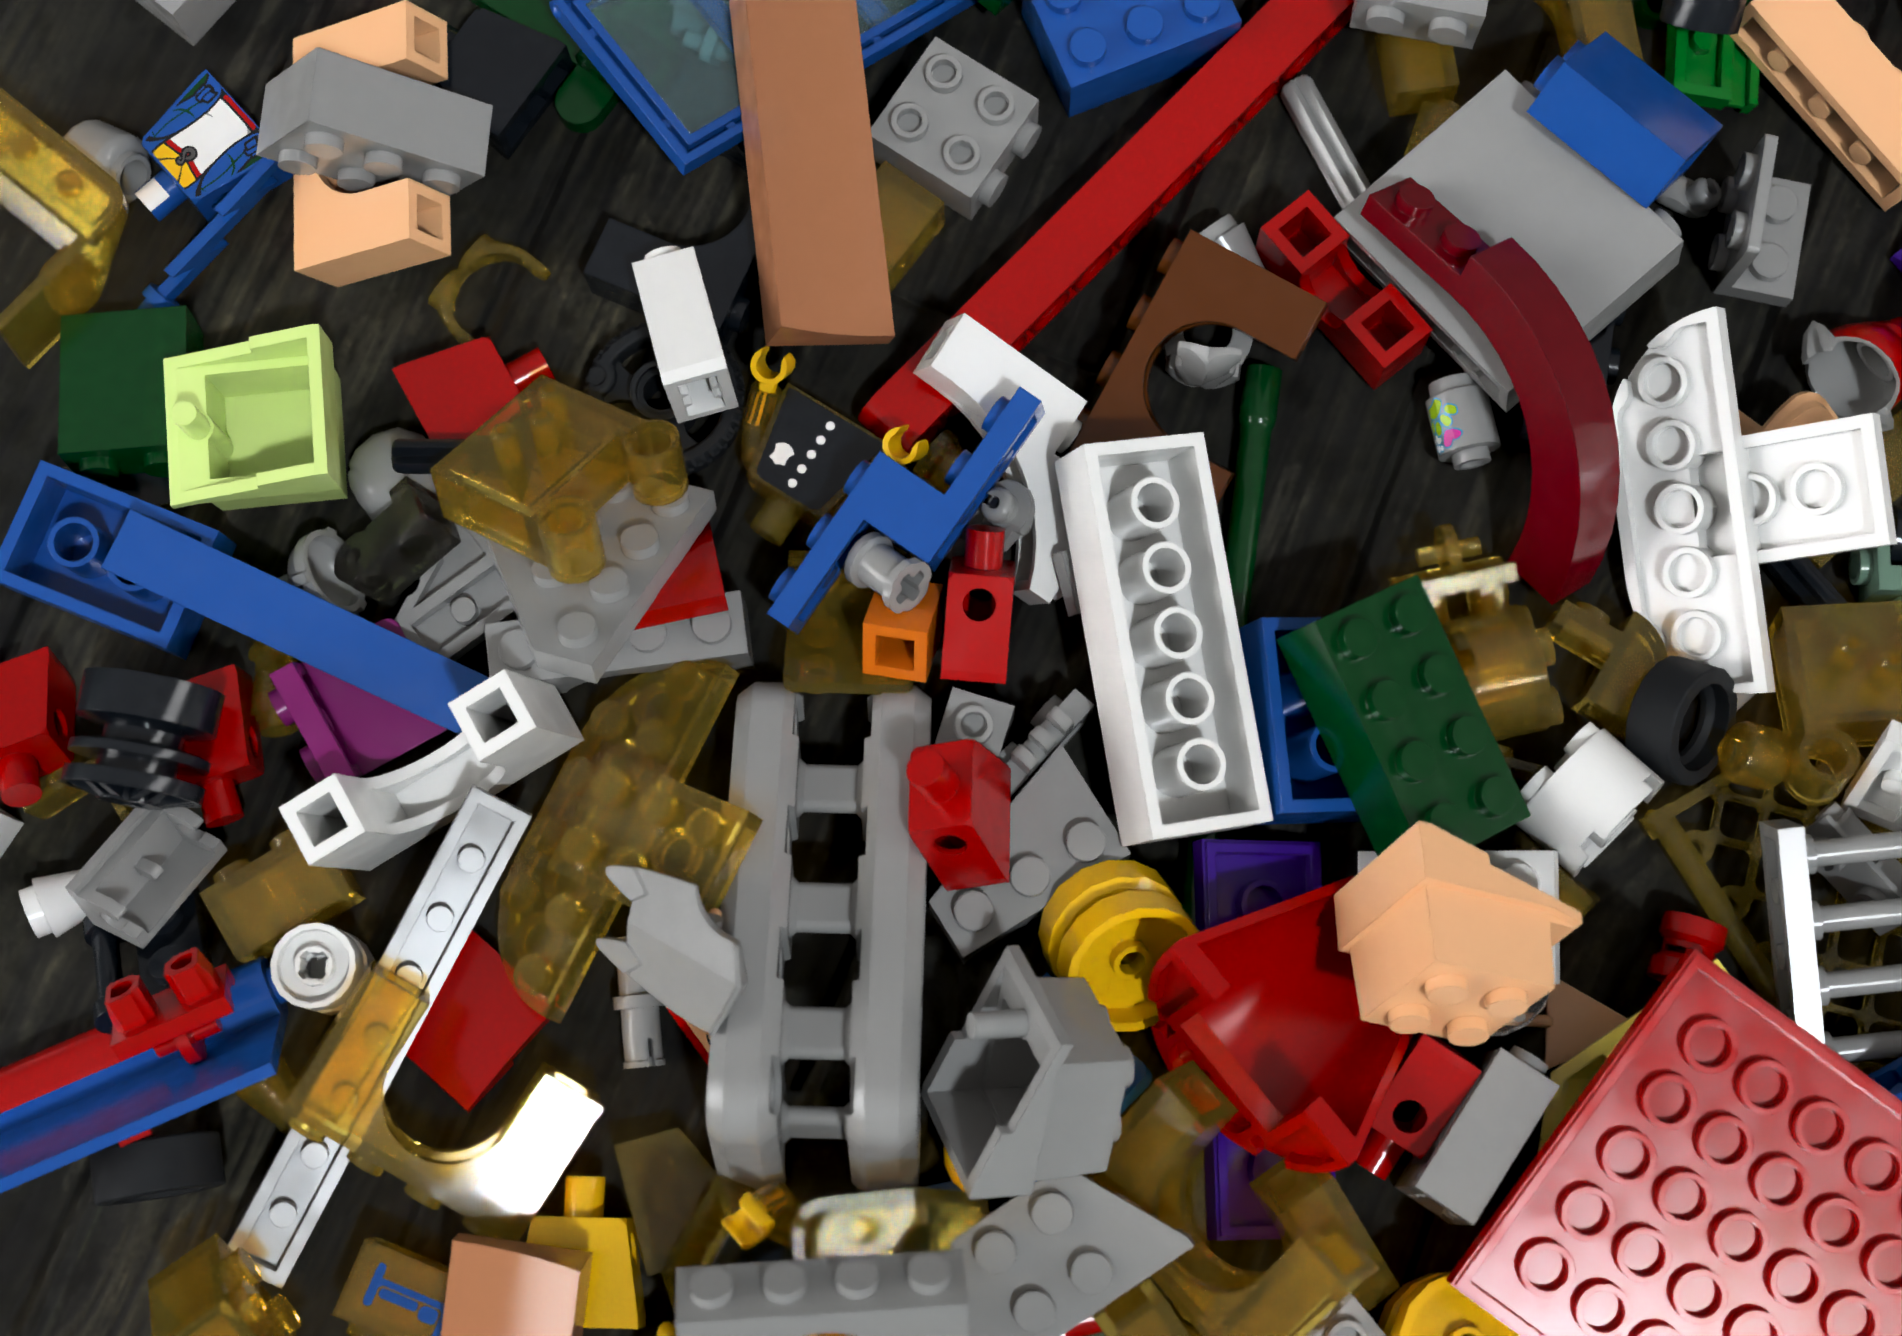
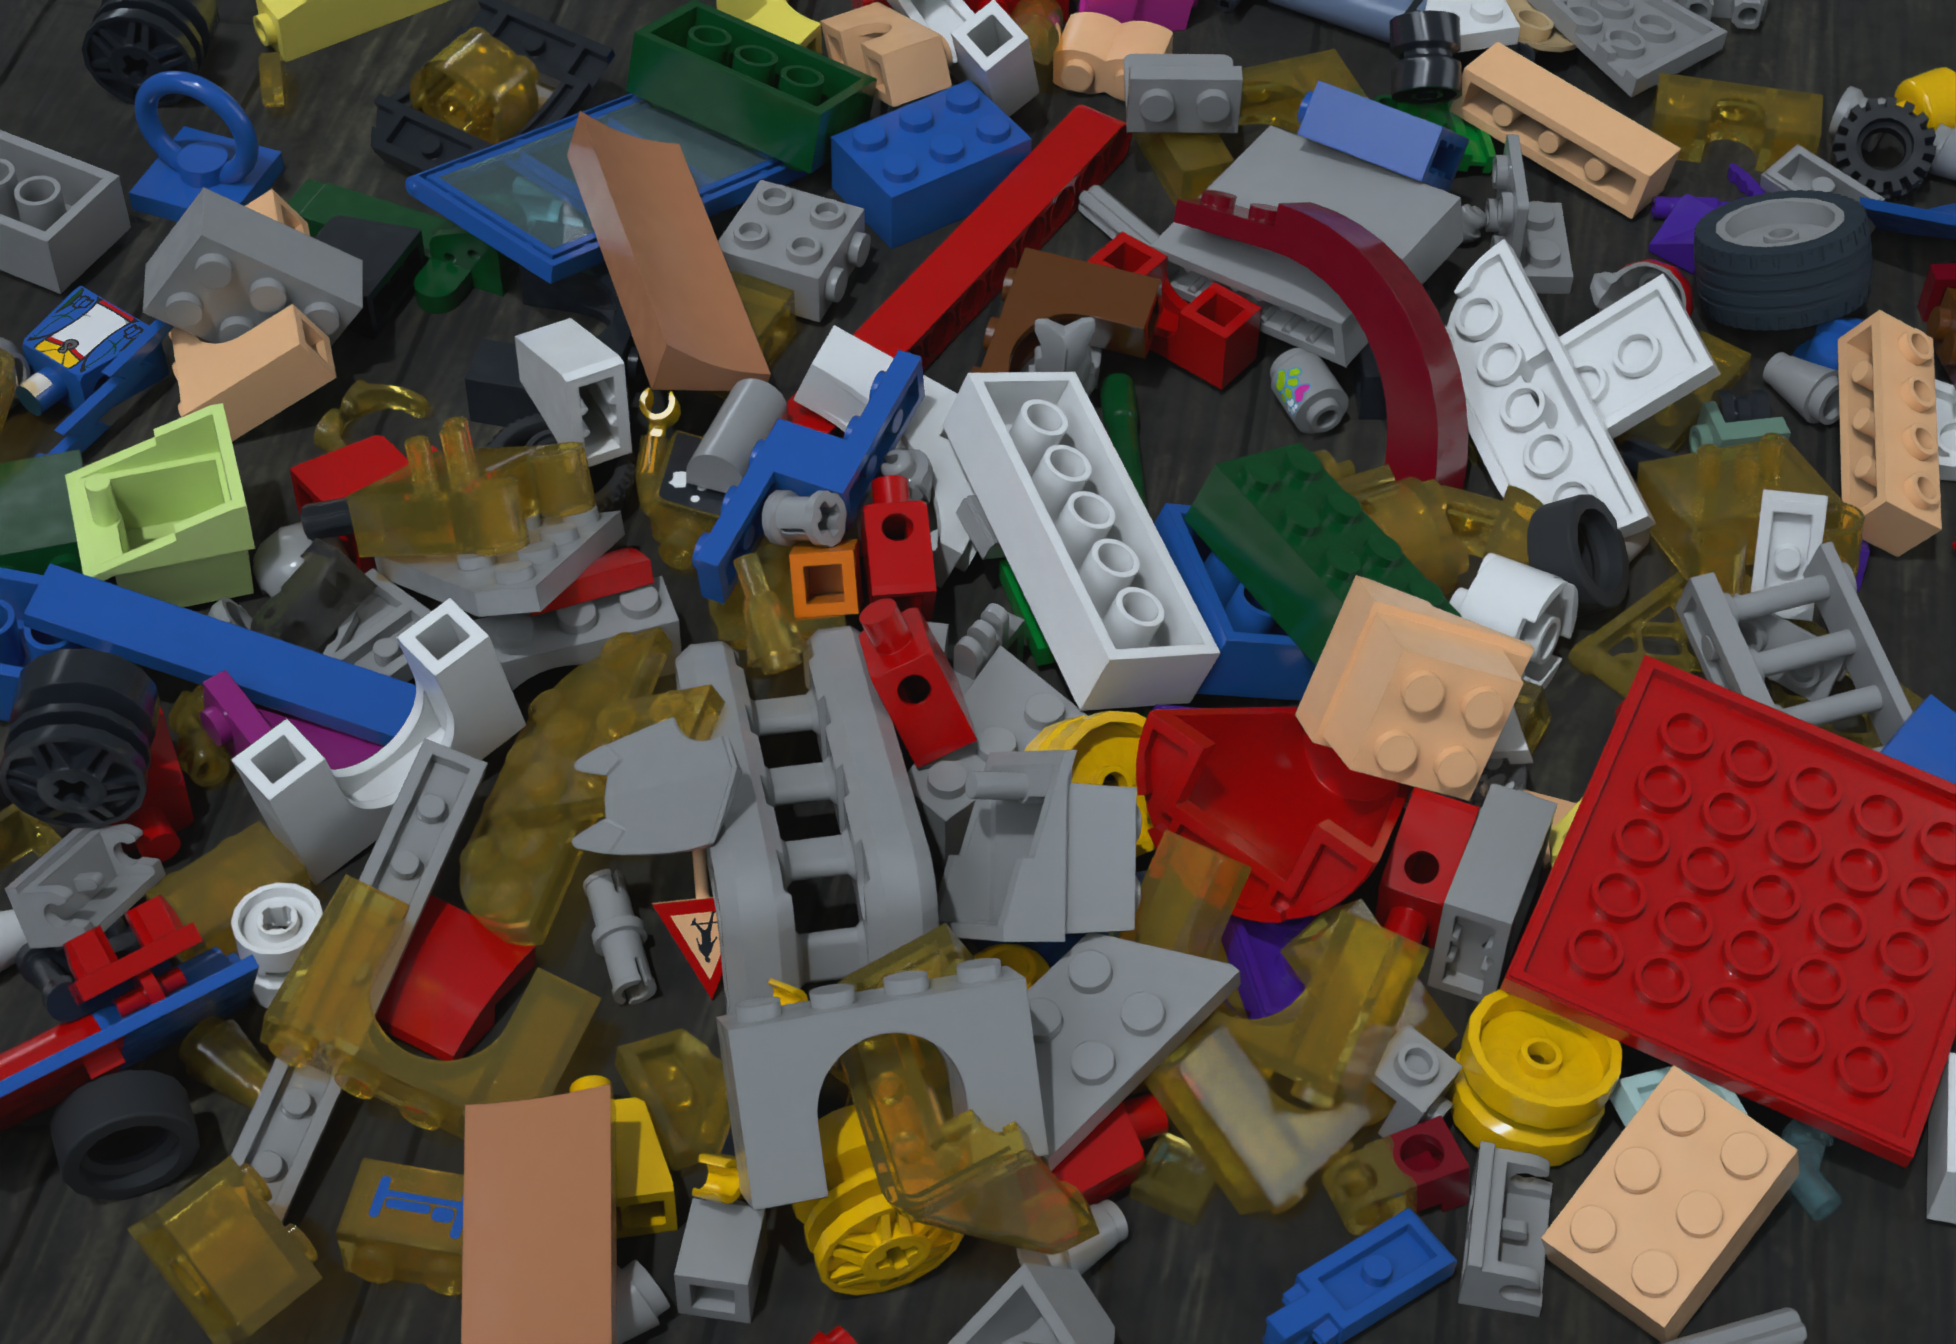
camera: 15 degrees left, 30 degrees down
clear yellow piece [1718,721,1793,790] -> none
none -> light grey brick [686,378,788,493]
none -> clear yellow cone [733,553,809,675]

